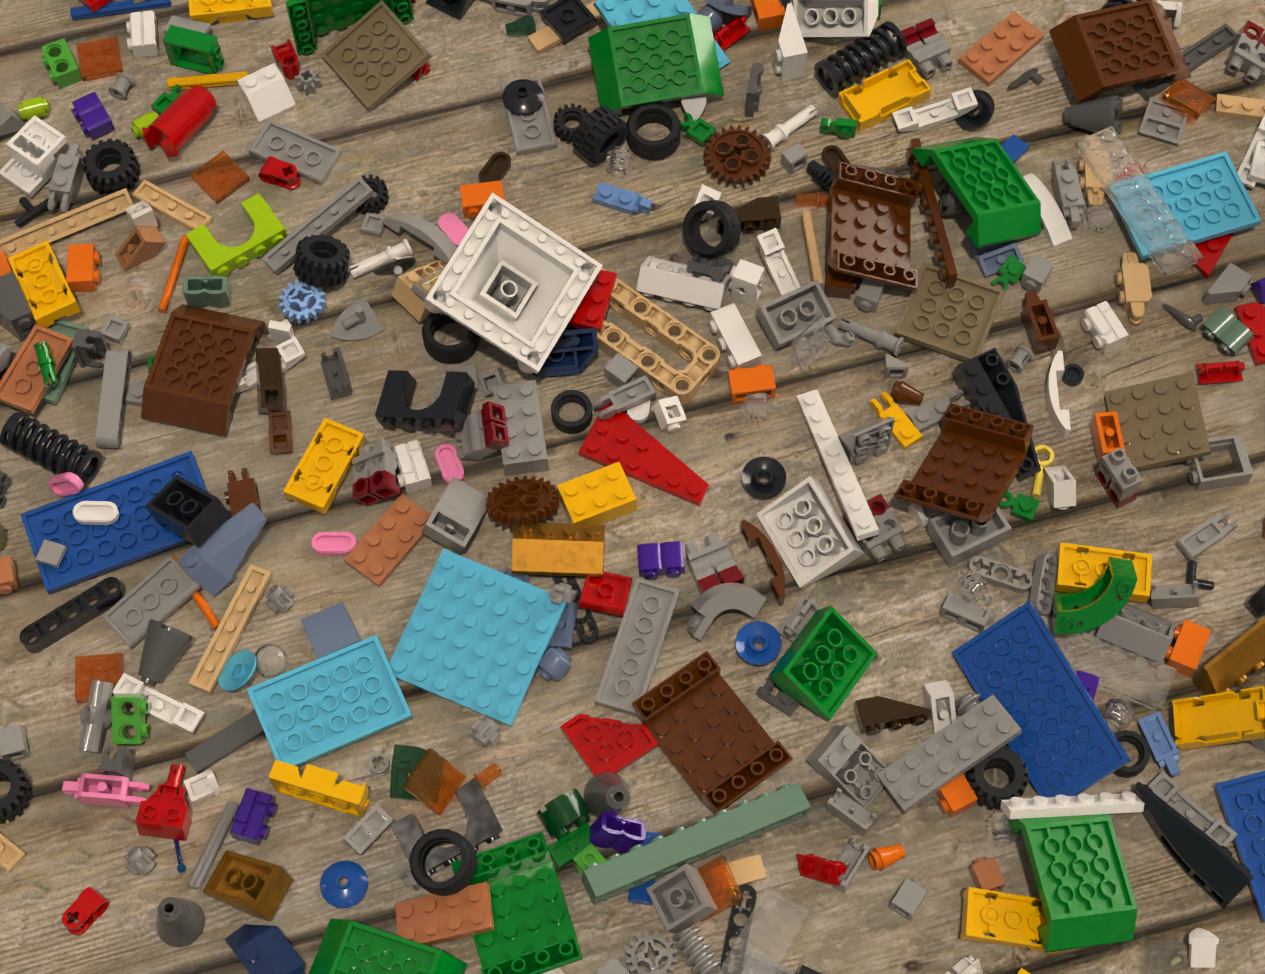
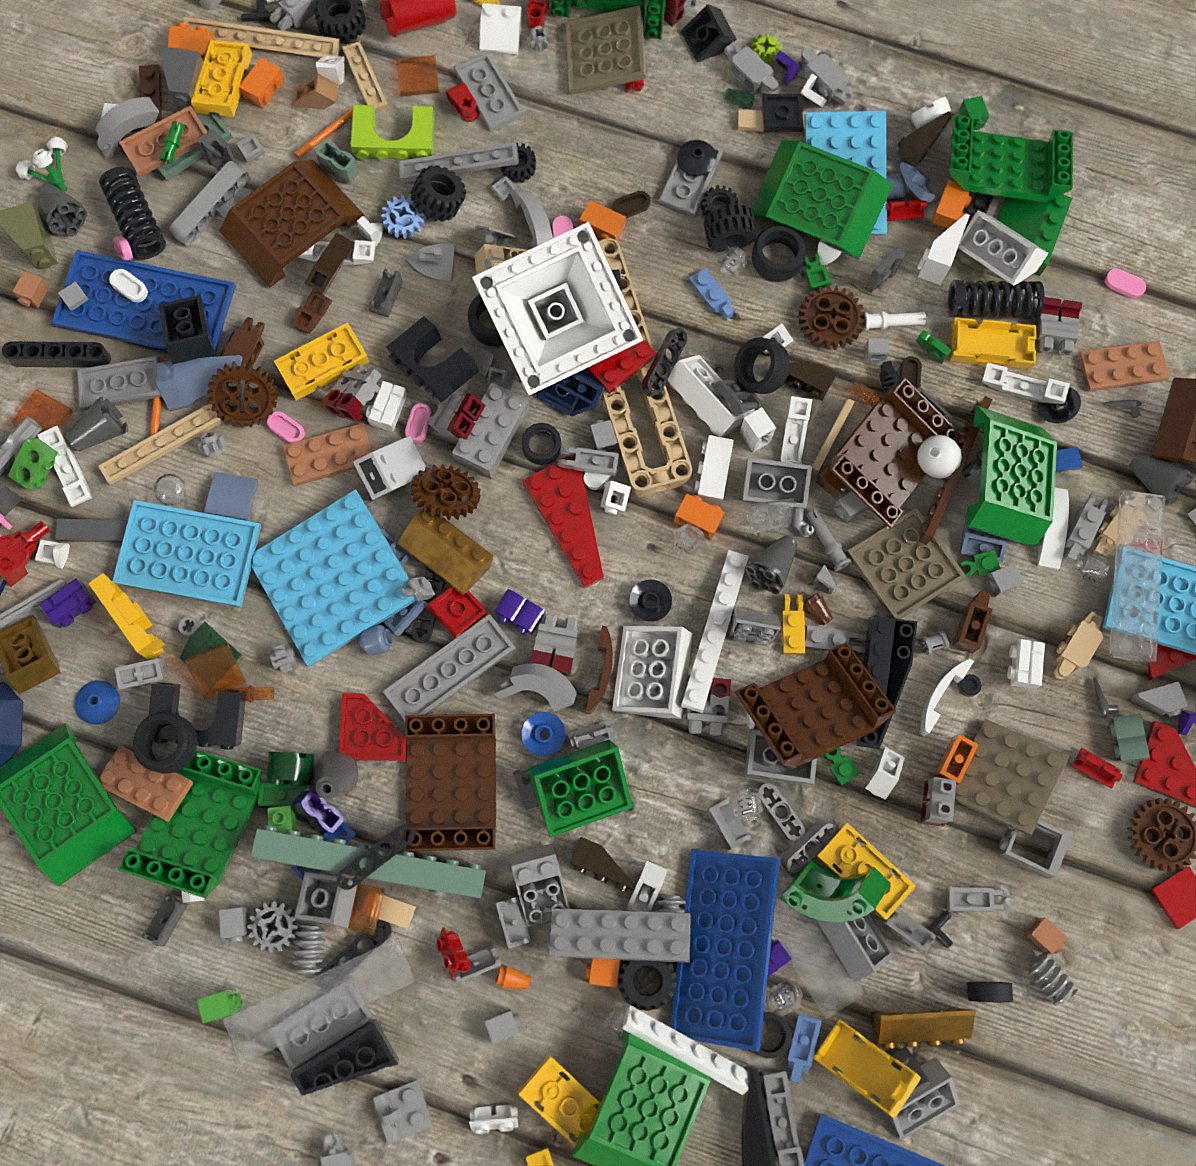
camera: 30 degrees right, 10 degrees up
medium azure dish [218,650,257,691] -> none
white pin [348,238,413,279] -> none
yellow brick [557,462,637,525] -> none
nougat brick [969,857,1006,892] -> none
light yellow piece [1032,445,1054,498] -> none
orange brick [1165,620,1211,678] -> none
none -> reddish brown gear [207,361,278,428]
none -> black beam [337,825,415,890]
none -> black beam [641,328,687,397]
none -> dark grey cone [745,535,797,594]
none -> white cylinder [917,435,962,479]

